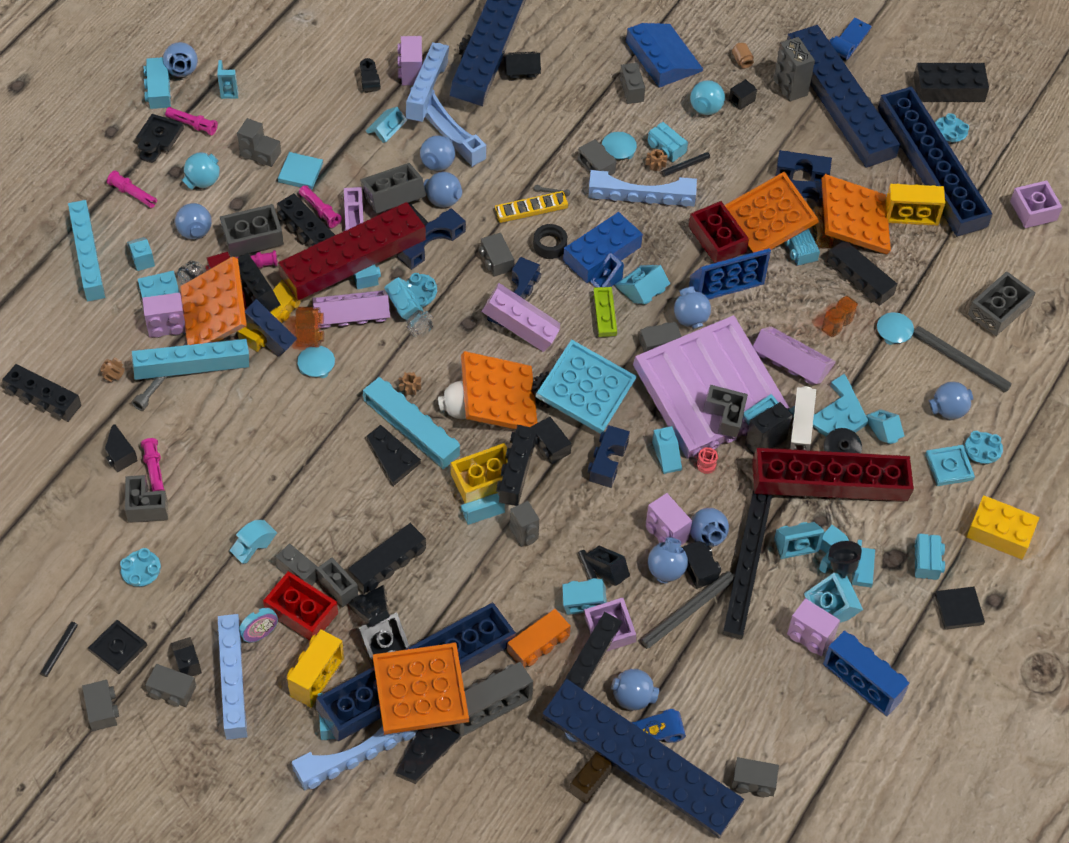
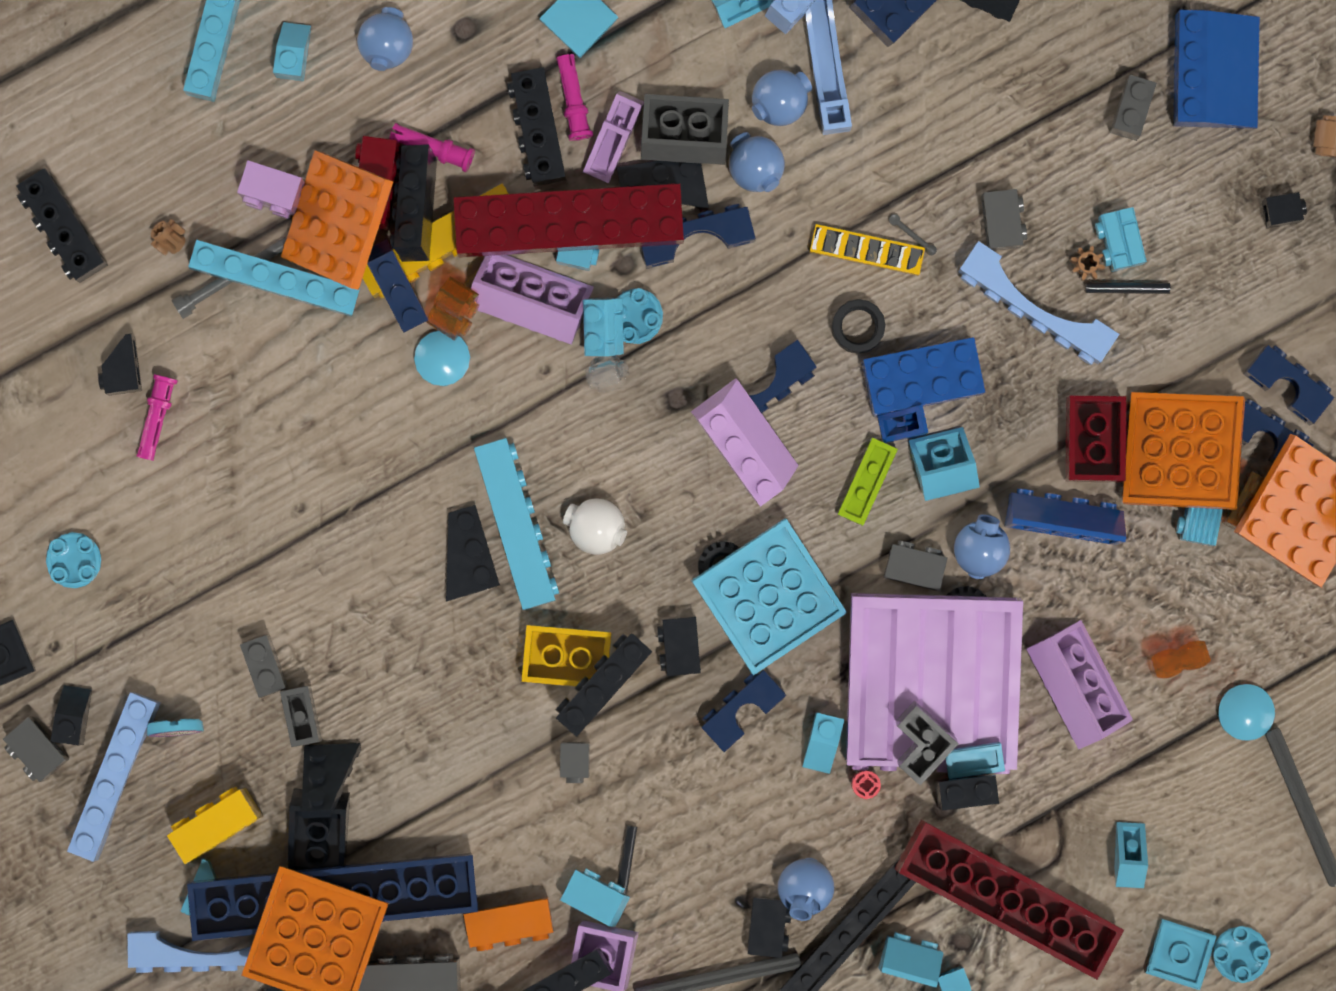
camera: 30 degrees right, 30 degrees up
dark grey brick [125,475,168,522] -> none
medium azure plate [138,271,180,298] -> none
clear head [177,260,205,285] -> none
dark grey brick [220,204,284,257] -> none
medium azure brick [230,520,277,563] -> none
red brick [263,571,338,641] -> none
black brick [348,522,426,594] -> none
medium nougat gear [399,372,421,396] -> none
orange plate [461,351,538,429] -> none
medium azure panel [461,493,505,525] -> none
dark grey brick [479,232,514,277] -> none
black slope [584,545,630,586] -> none
medium azure dish [602,132,637,159] -> none
lavender brick [646,493,692,545] -> none
medium blue brick [648,537,688,583] -> none
medium azure brick [690,80,725,115] -> none
medium azure wing [789,374,868,436] -> none
white slope [790,386,816,451] -> none
black dish [824,428,862,453] -> none
black brick [827,240,898,306] -> none
medium blue brick [929,382,974,419] -> none

